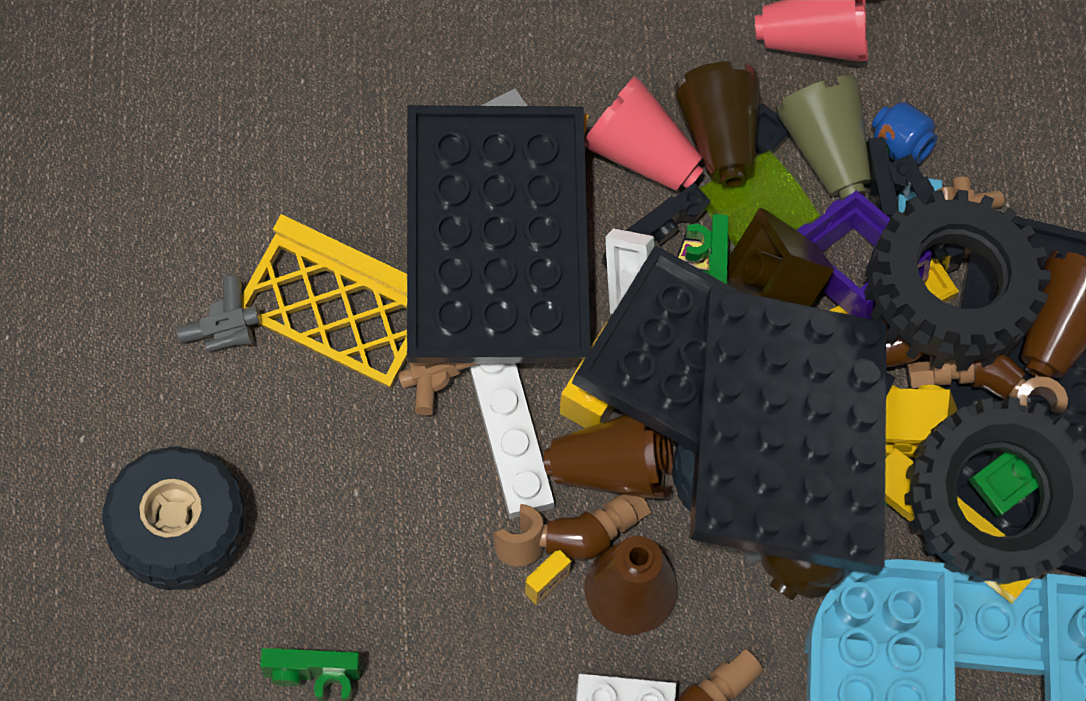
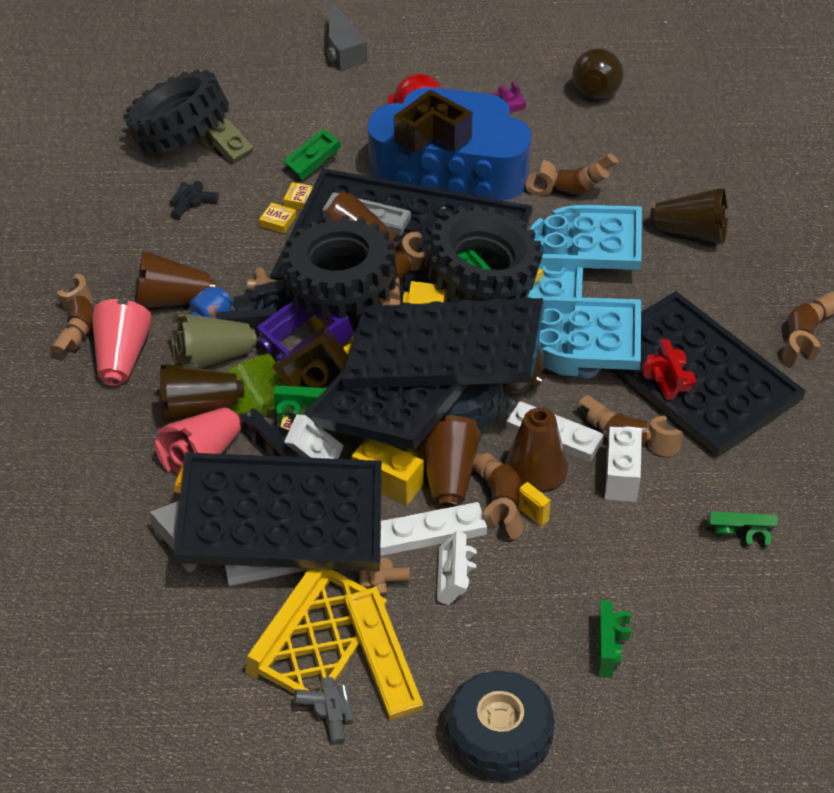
camera: 85 degrees left, 20 degrees down
none -> reddish brown cone [136,251,216,309]
none -> yellow tile [345,587,423,721]
none -> white plate [437,530,477,606]
none -> white plate [506,401,604,463]

